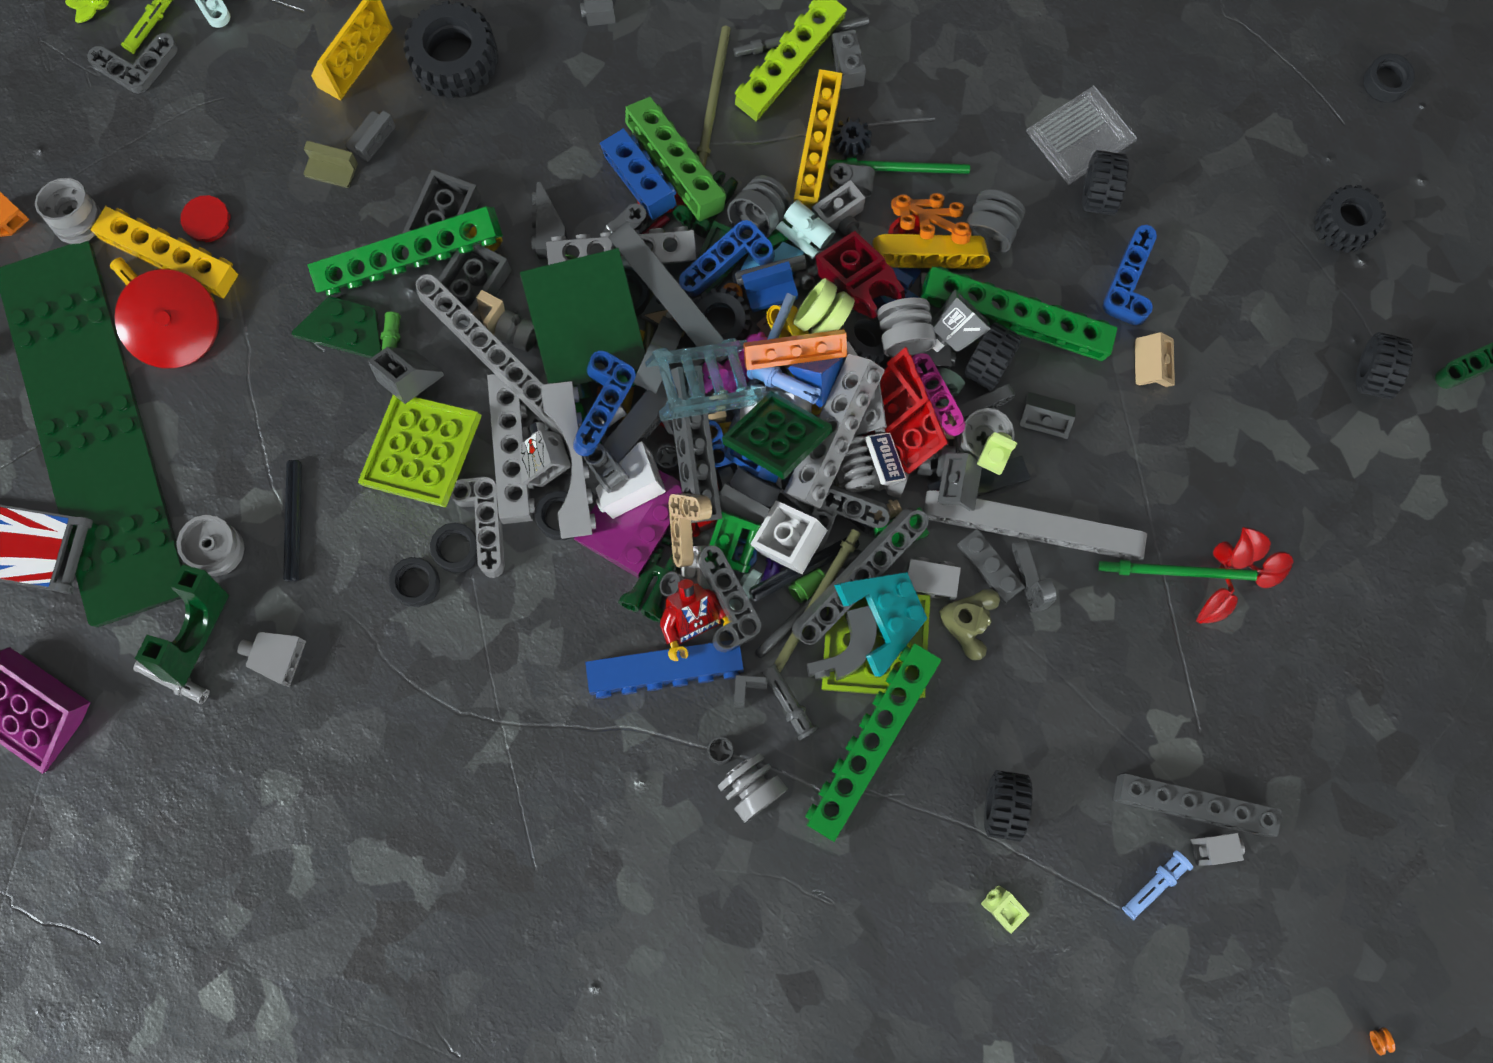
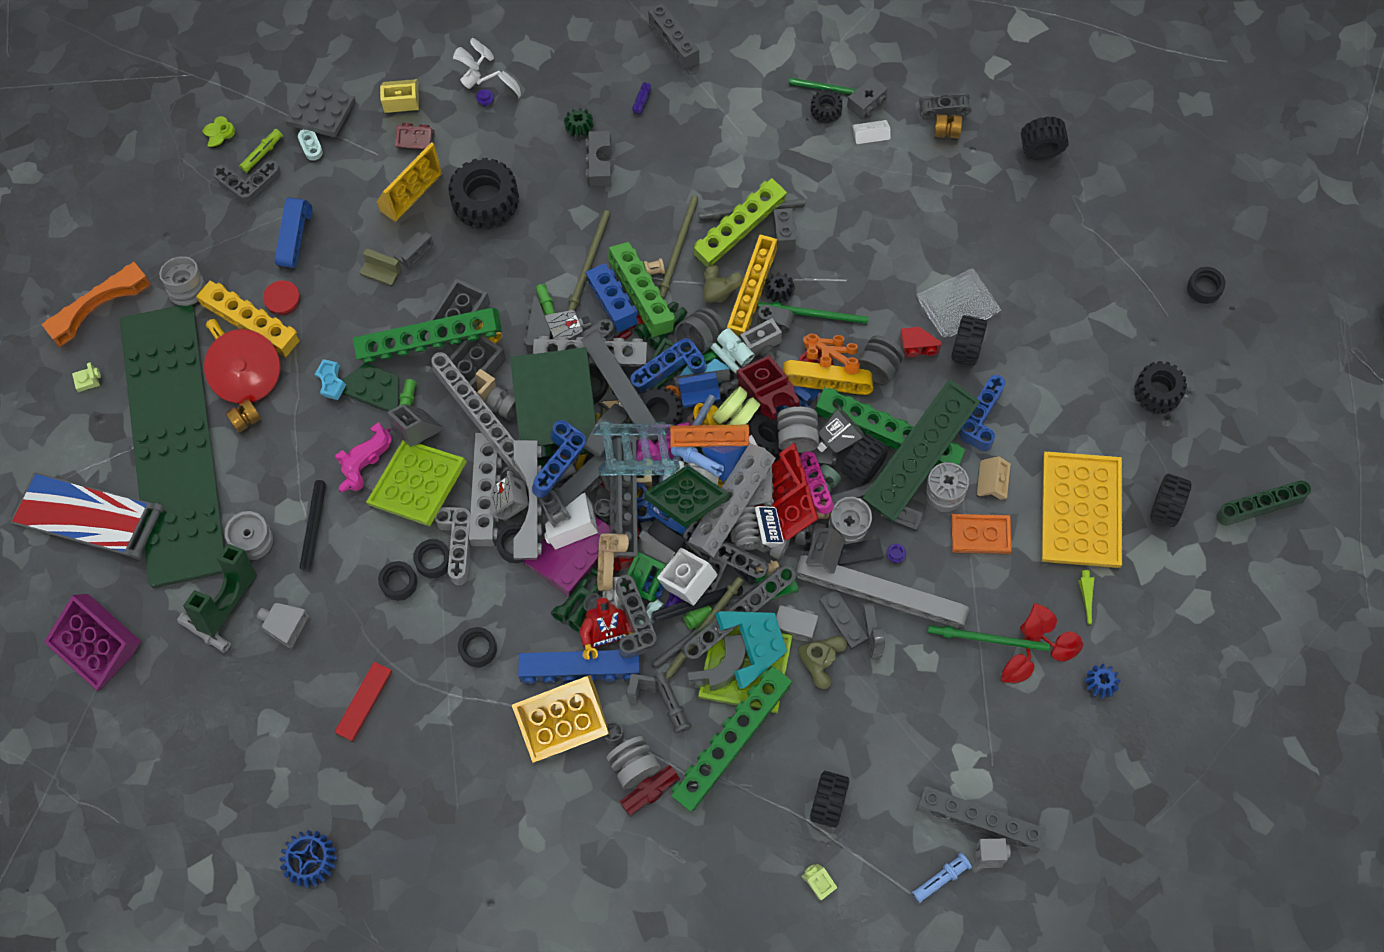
camera: 10 degrees right, 10 degrees down
yellowish green bracket [977,432,1017,475] -> none
none -> pearl gold wheel [225,399,261,433]
none -> blue beam [275,197,313,268]
none -> blue gear [279,830,337,888]
none -> medium azure tile [314,359,346,400]
none -> dark pink animal [335,422,392,493]
none -> red tile [335,662,393,742]
none -> black tyre [458,627,497,667]
none -> yellow slope [512,675,609,763]
none -> bright green pin [535,284,555,315]
none -> light grey torso [545,310,592,351]
none -> olive bar [567,210,610,311]
none -> dark red piece [620,764,680,816]
none -> tan bush [644,258,665,275]
none -> olive head [703,264,743,303]
none -> dark green plate [862,379,980,522]
none -> dark purple plate [887,544,906,563]
none -> red slope [899,327,941,358]
none -> light grey wheel [925,462,969,512]
none -> orange tile [951,514,1012,554]
none -> yellow plate [1041,451,1122,568]
none -> lime piece [1078,570,1095,625]
none -> blue gear [1085,663,1121,699]

